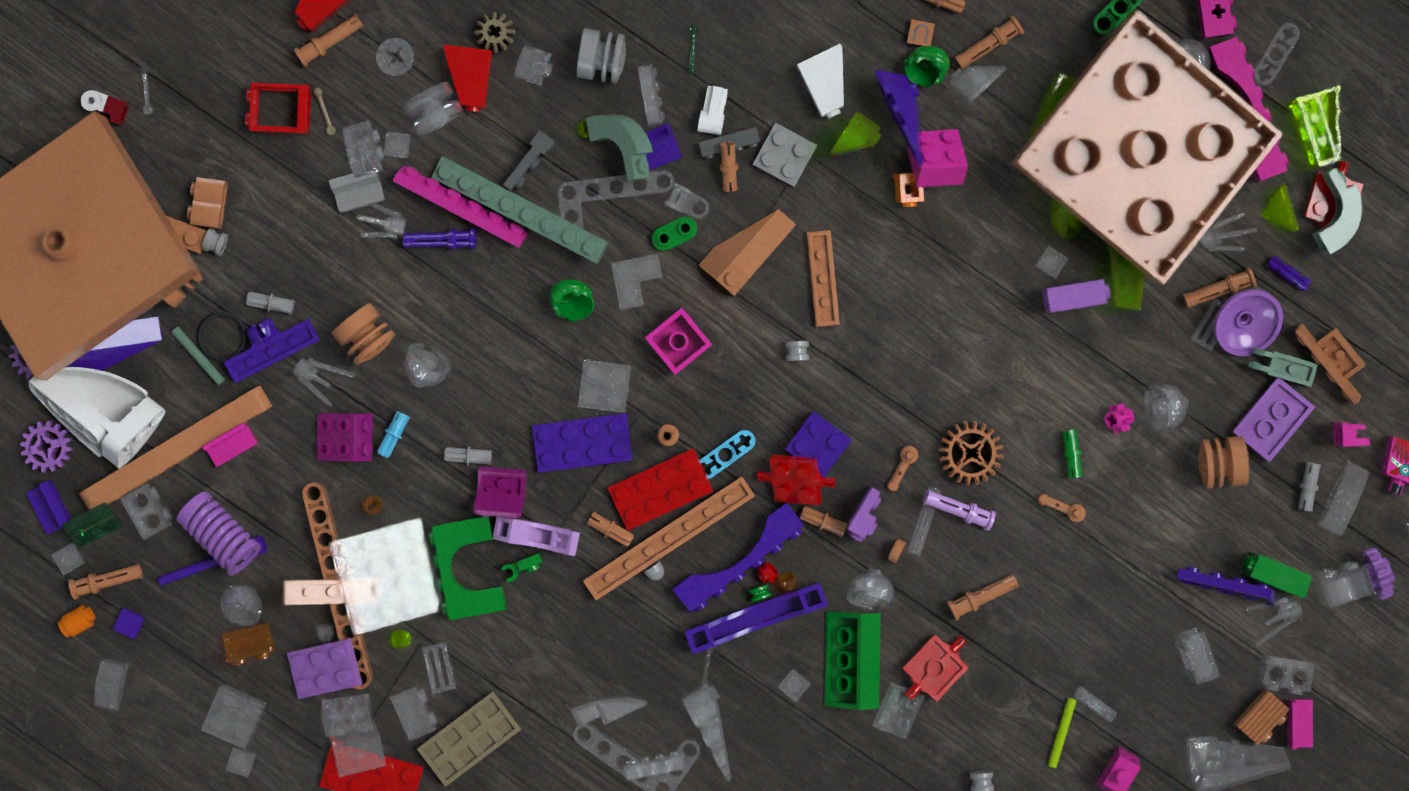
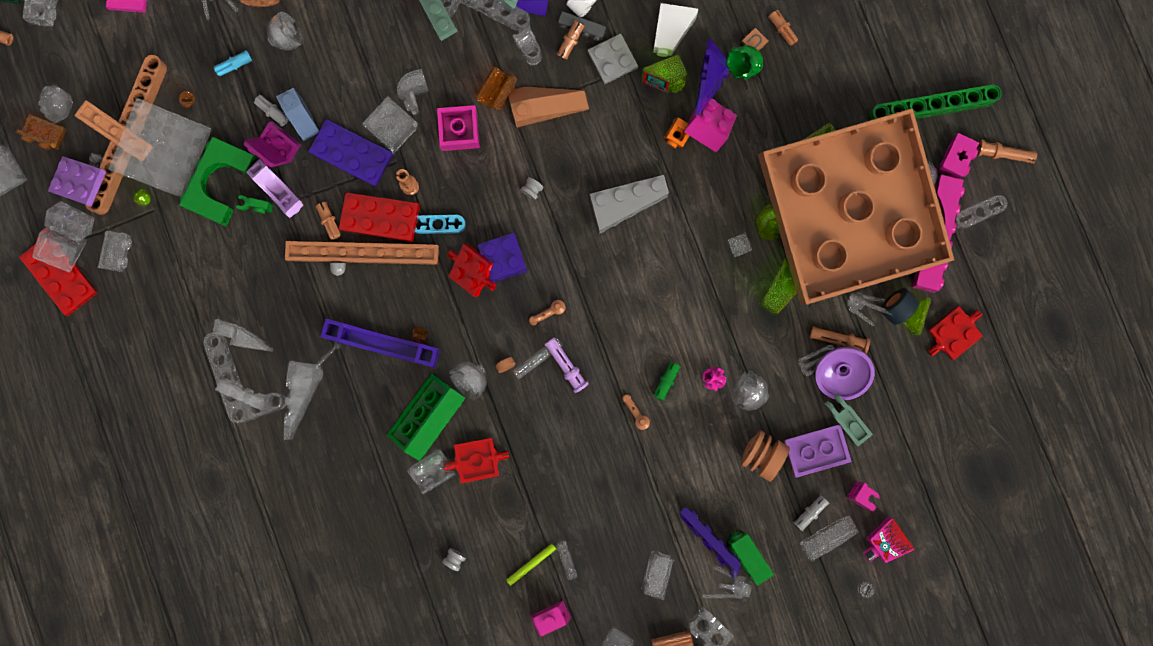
camera: 35 degrees right, 5 degrees down
dark purple piece [157,535,267,585] -> none
medium lavender piece [176,491,261,576] -> none
magenta bracket [317,413,373,462] -> none
dark tan plate [417,691,522,787] -> none
clear tile [422,642,456,694] -> none
green hair [549,279,594,322] -> none
clear brick [611,254,663,311] -> none
green plate [652,217,697,251] -> none
dark purple arch [673,502,804,612] -> none
green bush [748,584,772,602] -> none
red plate [757,561,779,583] -> none
clear plate [778,668,811,702] -> none
nougat axle [800,506,848,537] -> none
nougat tile [807,230,840,327] -> none
medium lavender plate [846,487,881,542] -> none
nougat gear [939,421,1003,485] -> none
nougat pin [947,574,1019,621] -> none
clear slope [948,66,1006,106] -> none
nougat pin [955,16,1024,70] -> none
medium lavender brick [1042,279,1110,314] -> none
dark purple axle [1267,256,1311,291] -> none
clear neon green wedge [1288,85,1341,170] -> none
nougat bracket [1295,323,1366,405] -> none
arch [1312,168,1362,255] -> none
clear brick [1312,561,1375,609] -> none
medium lavender gear [1361,547,1395,600] -> none
none -> sand blue slope [276,88,319,141]
none -> clear brick [397,69,429,116]
none -> clear orange bracket [475,67,518,111]
none -> light grey wedge [590,175,669,234]
none -> black wheel [881,288,919,325]

